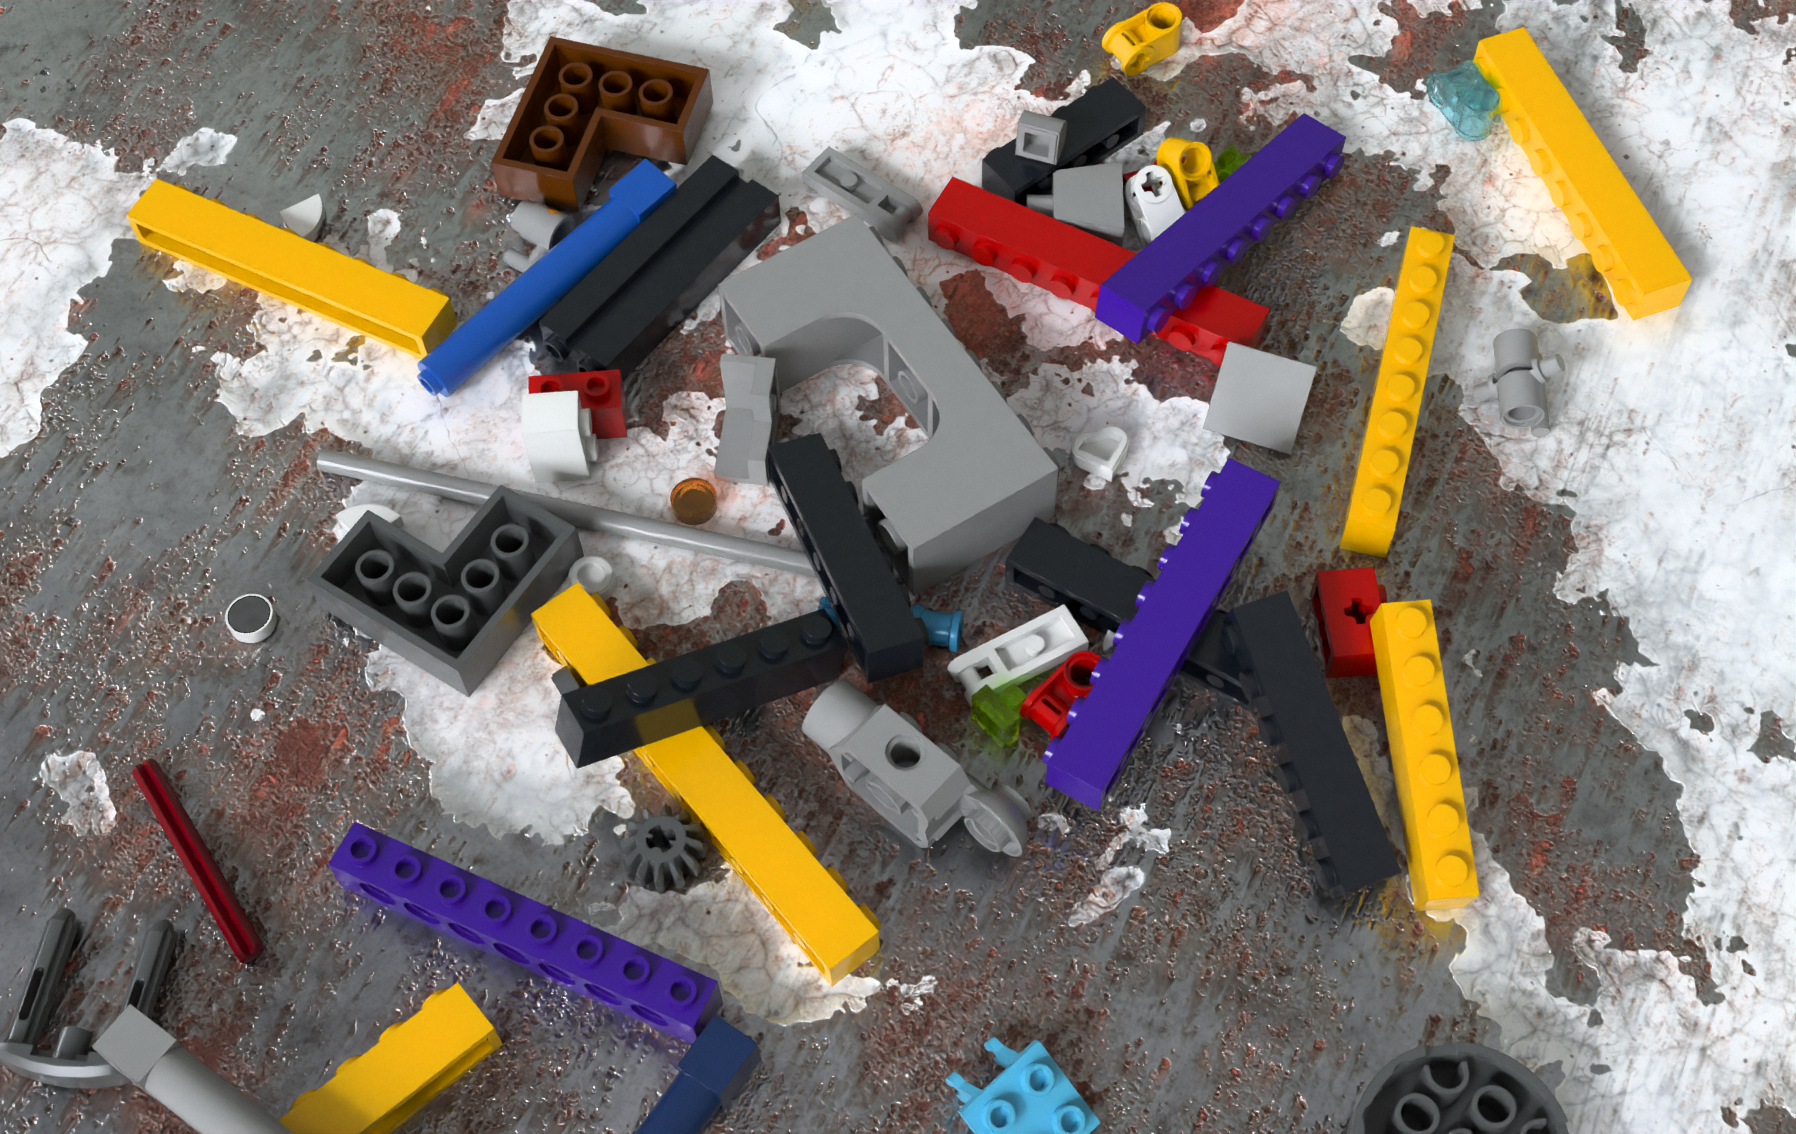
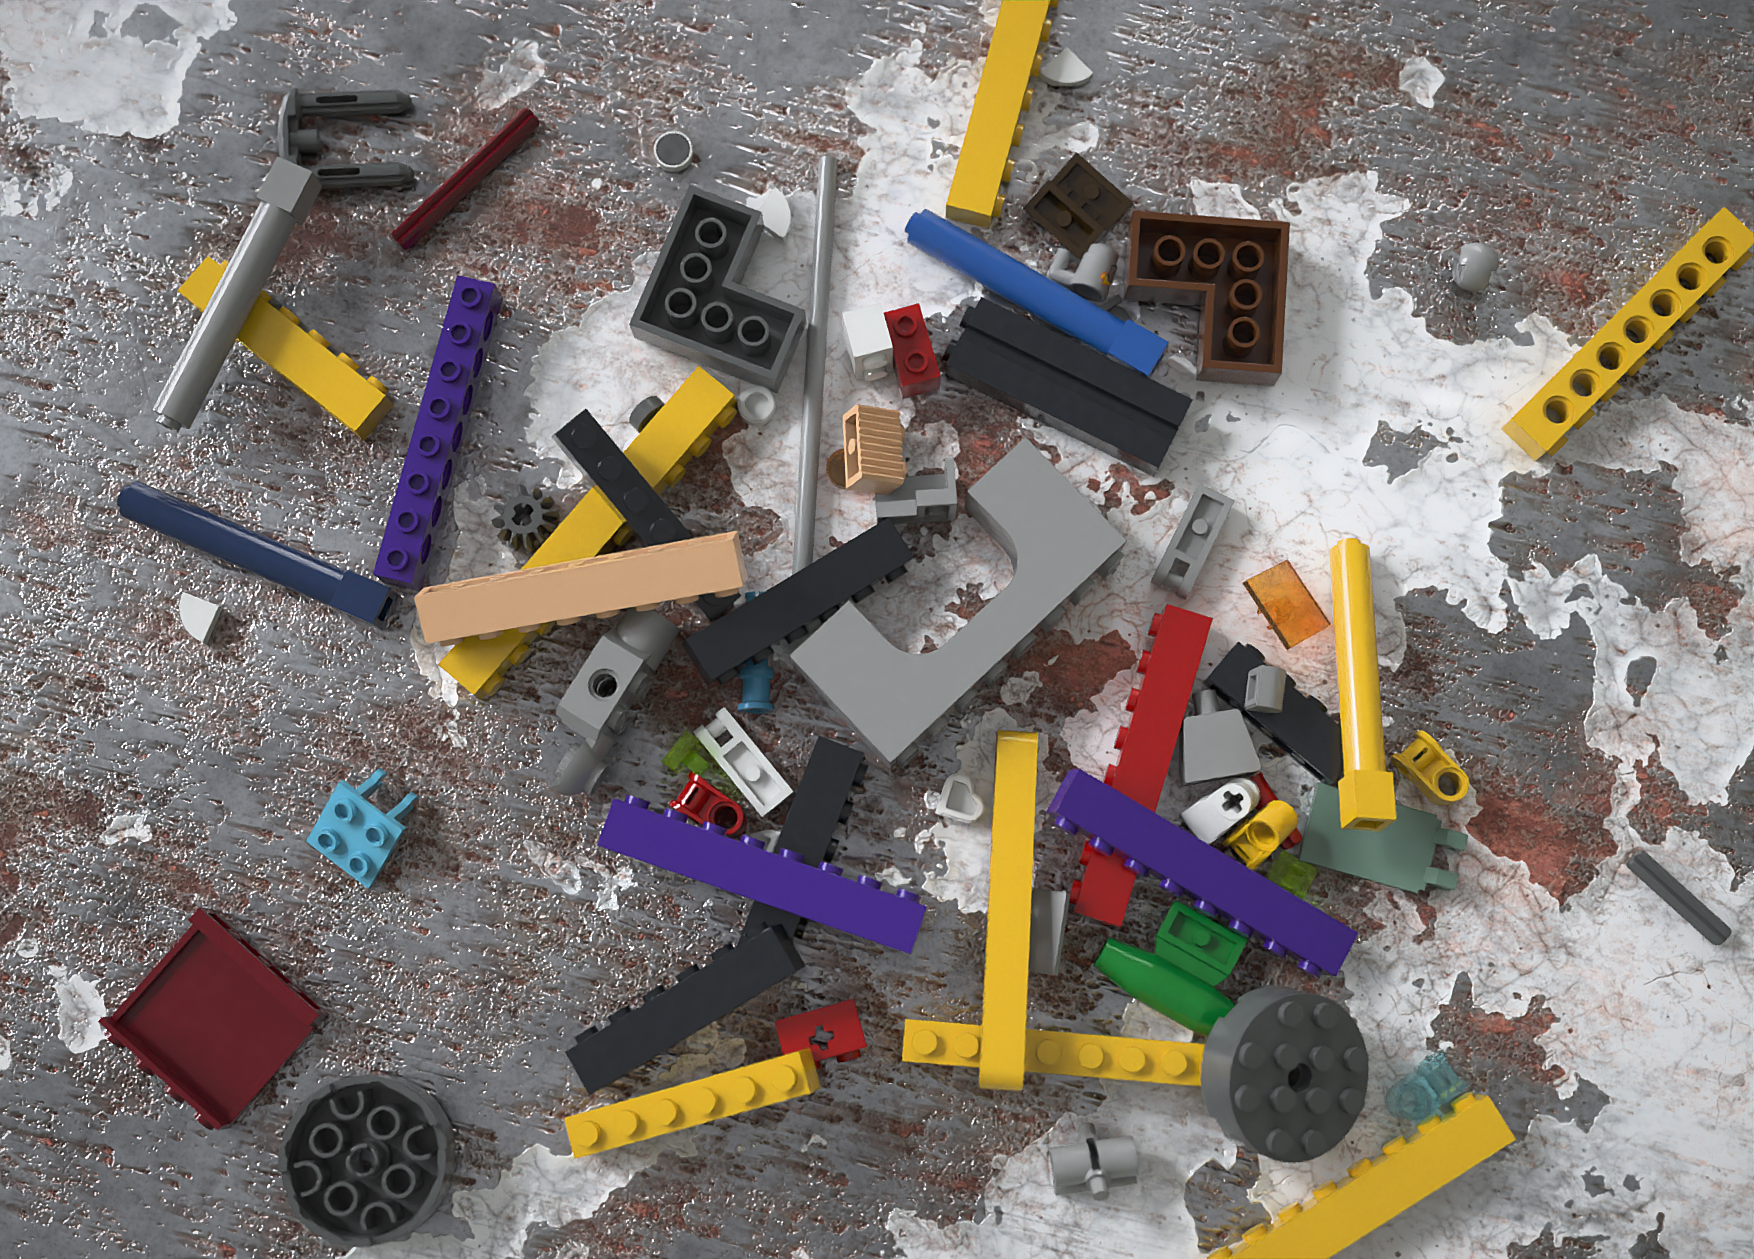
camera: 80 degrees right, 20 degrees up
none -> light nougat brick [414,531,748,647]
none -> light nougat brick [843,404,907,495]
none -> yellow beam [979,730,1038,1091]
none -> dark brown slope [1023,152,1134,260]
none -> green plate [1093,900,1247,1037]
none -> dark grey brick [1201,986,1369,1163]
none -> clear orange piece [1242,559,1331,650]
none -> sand green tile [1297,782,1468,894]
none -> yellow brick [1329,538,1396,831]

